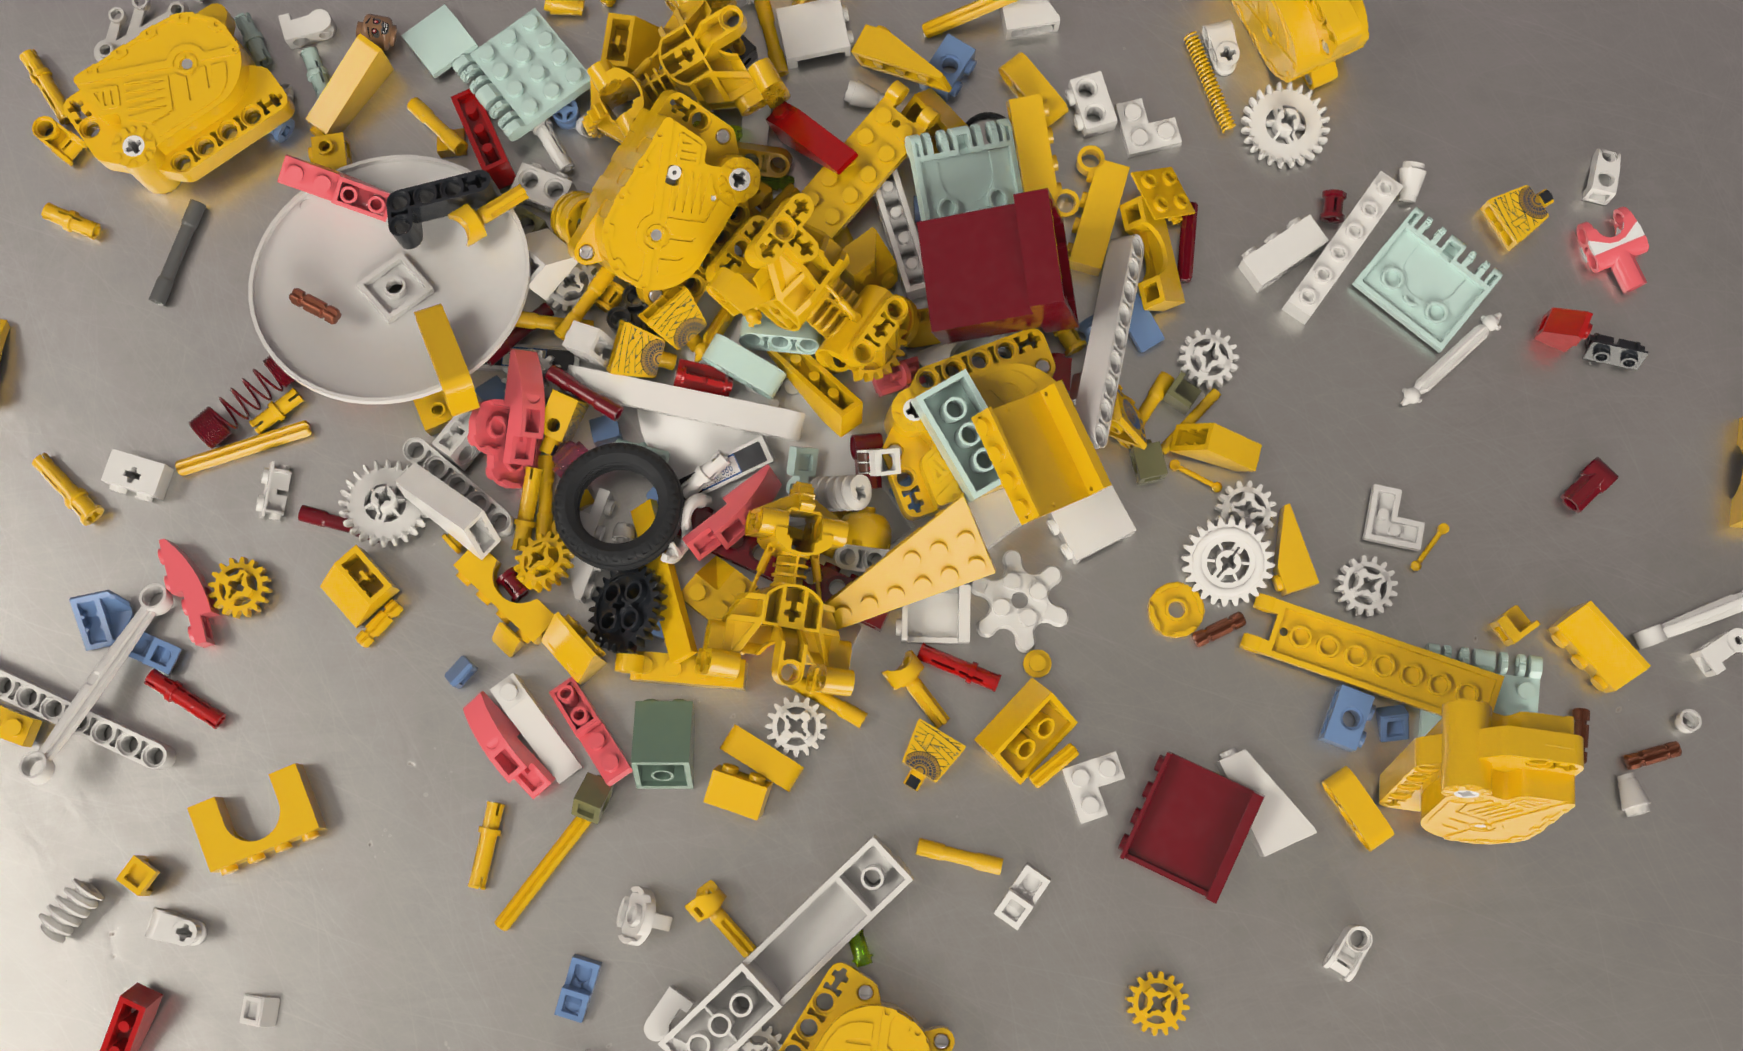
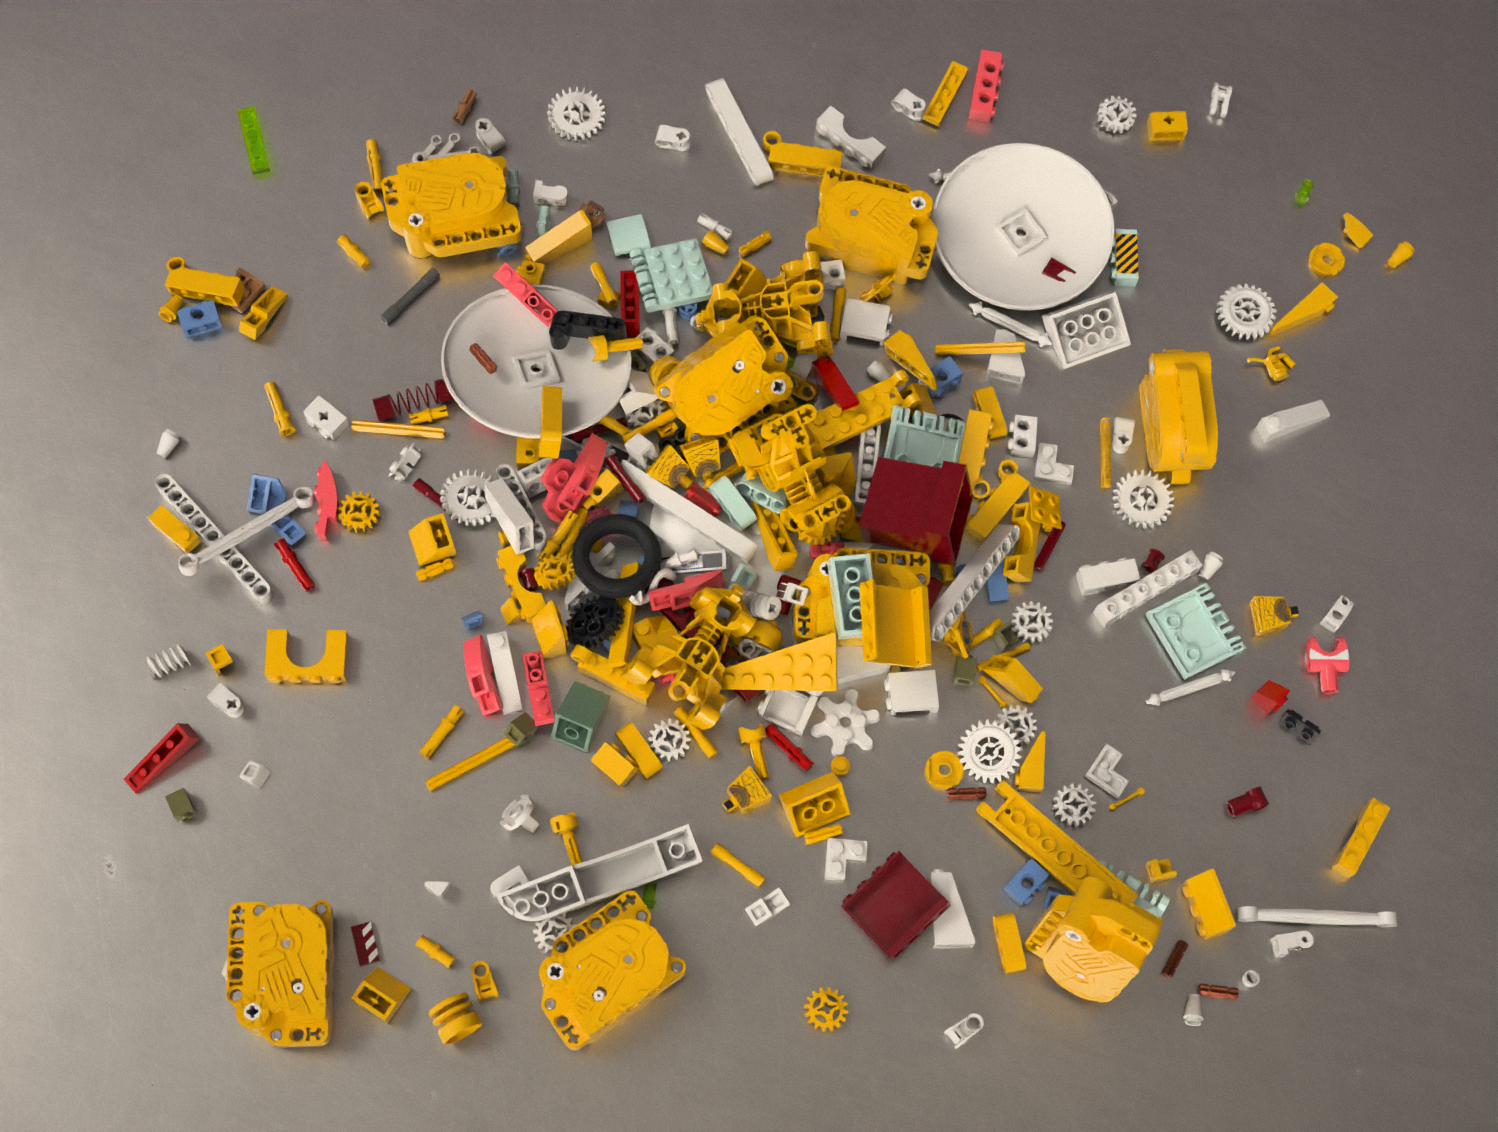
camera: 15 degrees right, 10 degrees down
medium blue slope [554,954,602,1023] -> none

